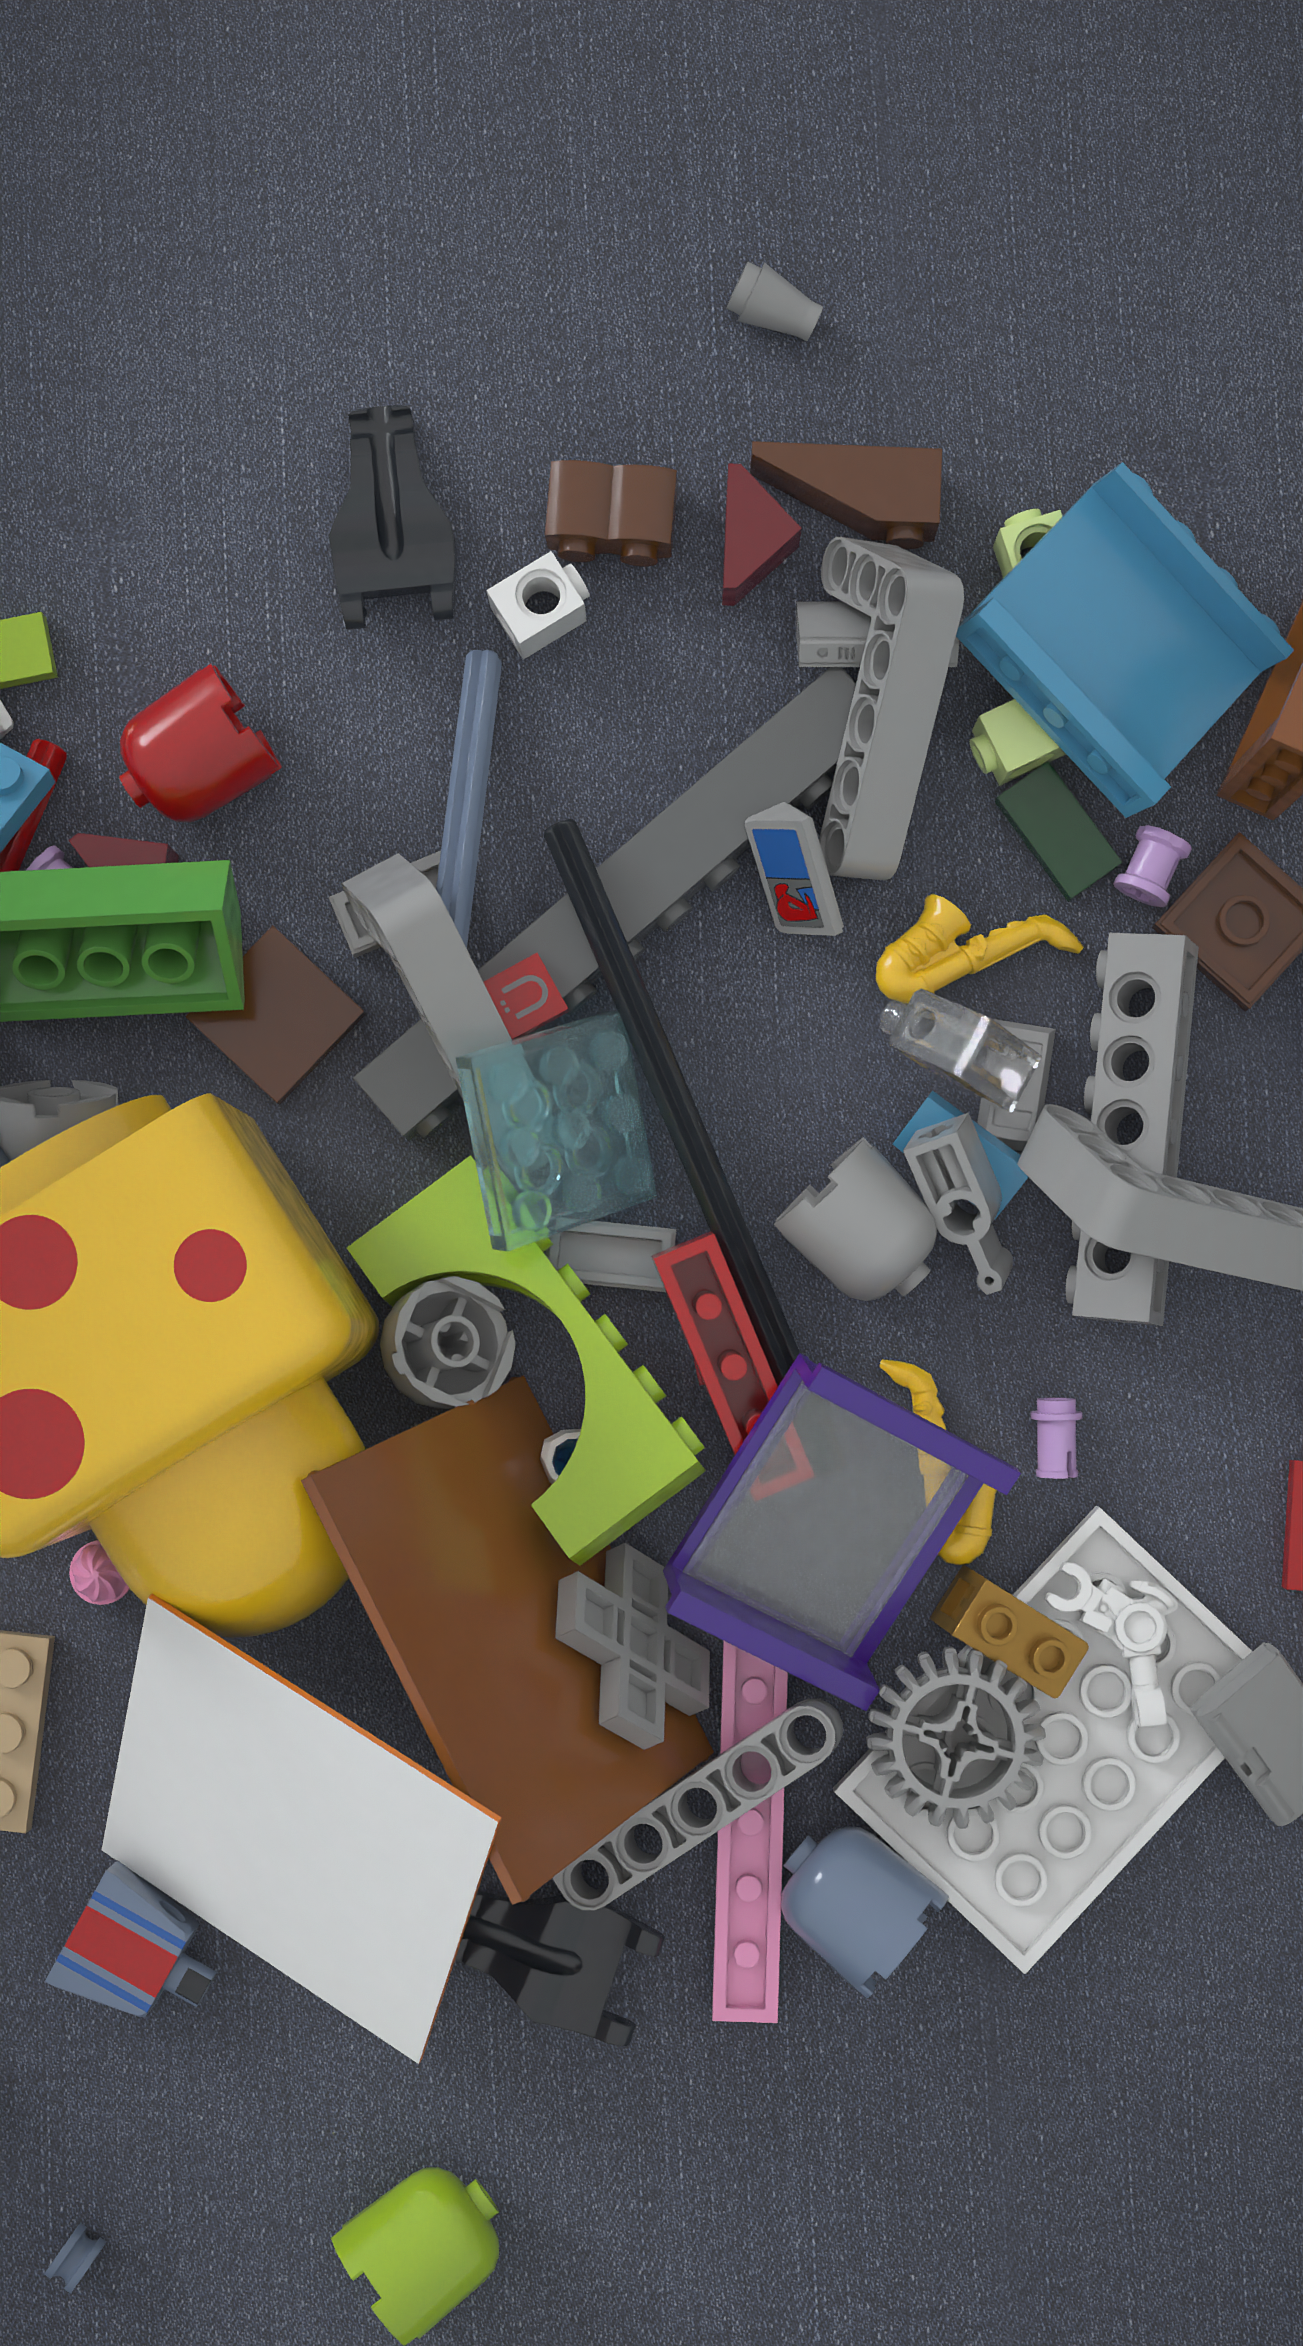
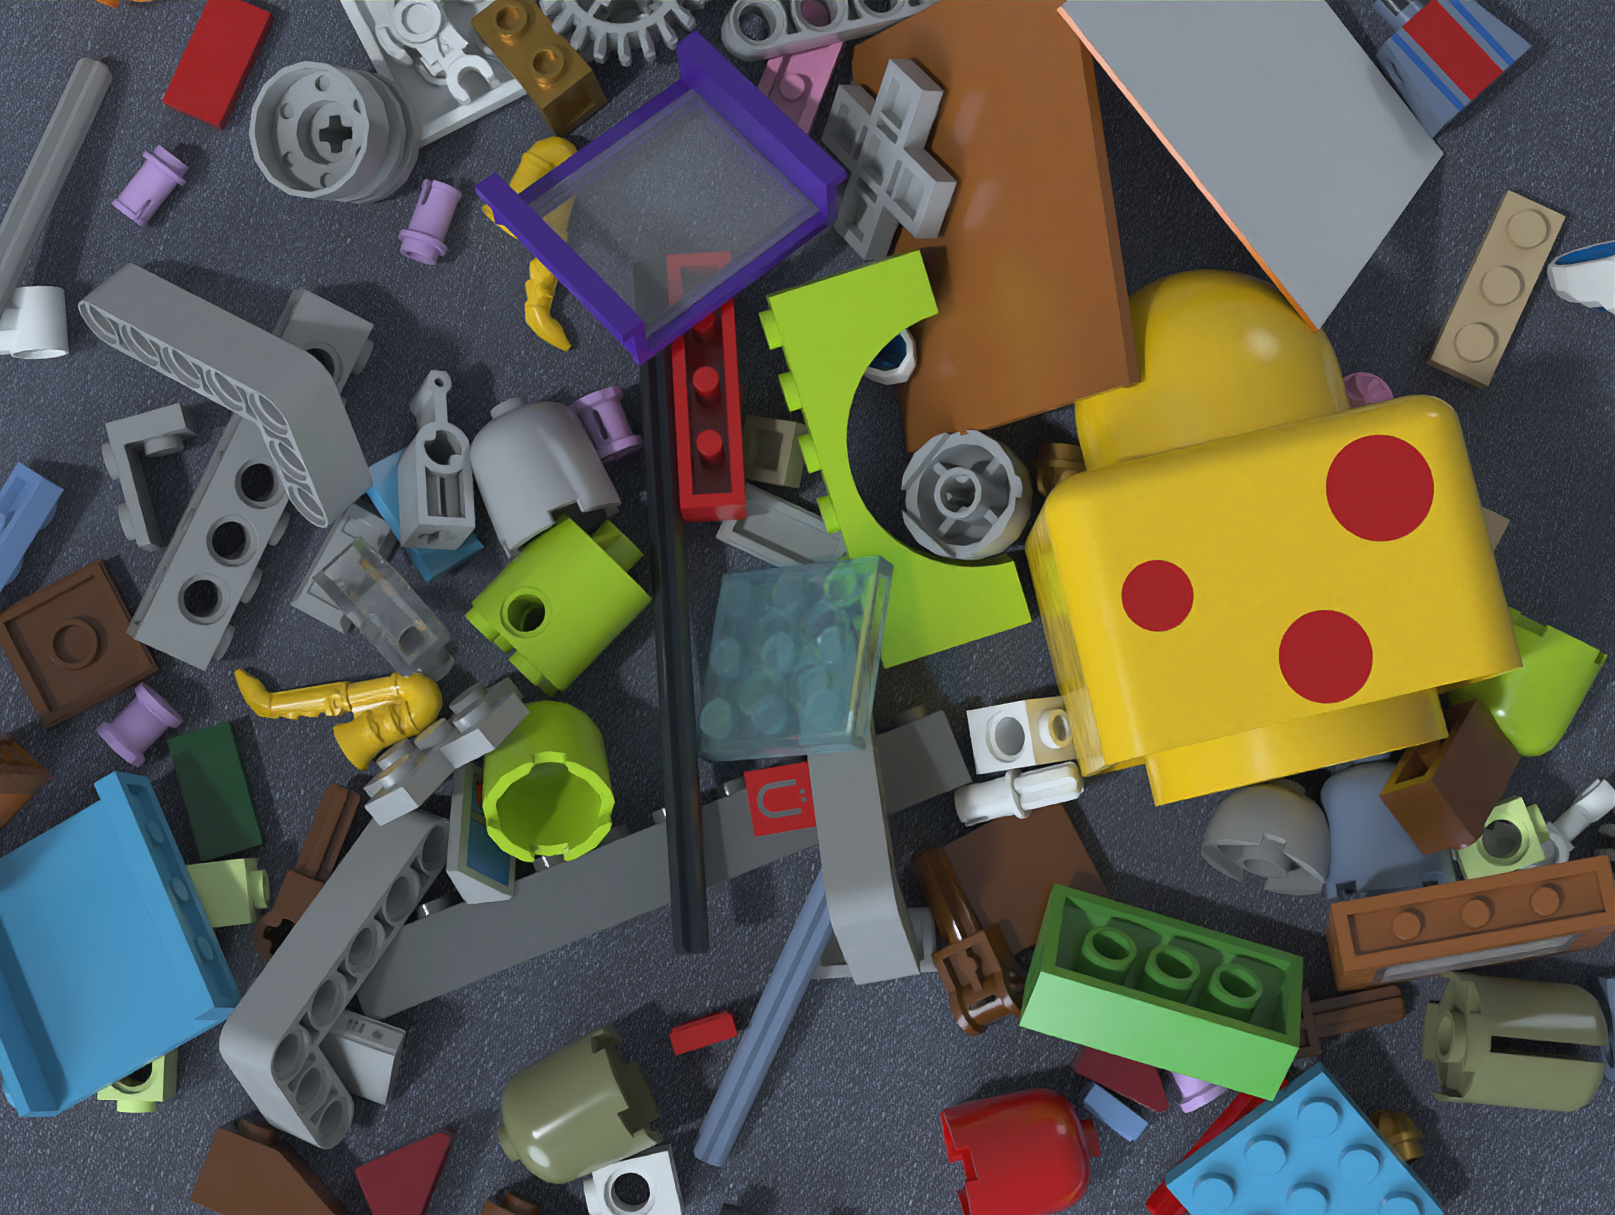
camera: 165 degrees left, 0 degrees up
none -> light grey bracket [102,403,199,552]
none -> light grey wheel [249,61,421,205]
none -> reddish brown connector [253,783,362,963]
none -> light grey plate [363,677,530,826]
none -> lime cylinder [464,510,653,698]
none -> lime cylinder [482,700,615,862]
none -> olive cylinder [497,1024,663,1184]
none -> lavender bush [569,385,644,465]
none -> red tile [669,1008,739,1055]
none -> dark tan plate [743,415,808,489]
none -> reddish brown connector [910,847,1027,1036]
none -> white axle [954,761,1084,827]
none -> white brick [967,696,1076,775]
none -> pearl gold plate [1030,443,1086,499]
none -> medium blue tile [1077,1079,1148,1142]

